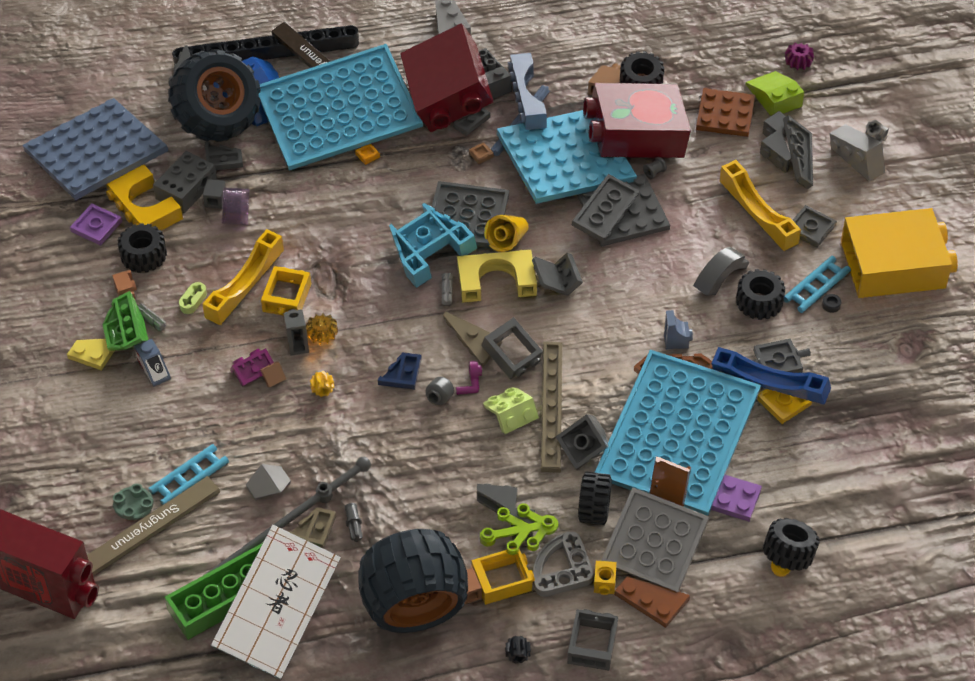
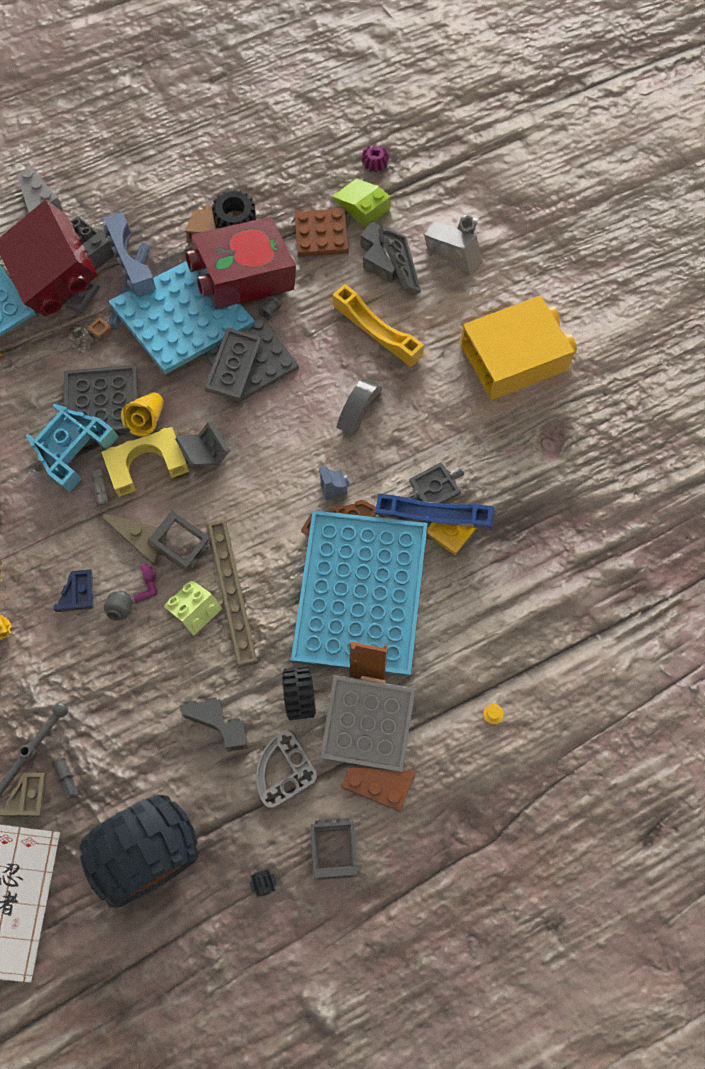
camera: 15 degrees left, 15 degrees up
nougat brick [464,568,482,604] -> none
yellow window [471,547,535,605] -> none
lime plant [480,503,559,555] -> none
dark grey slope [556,414,609,470] -> none
yellow brick [594,561,617,595] -> none
medium lavender plate [711,475,762,522] -> none
black tyre [736,269,785,320] -> none
black tyre [763,518,820,571] -> none
medium azure bar [784,256,851,313] -> none
dark grey tile [793,205,837,248] -> none
black tile [822,294,842,313] -> none

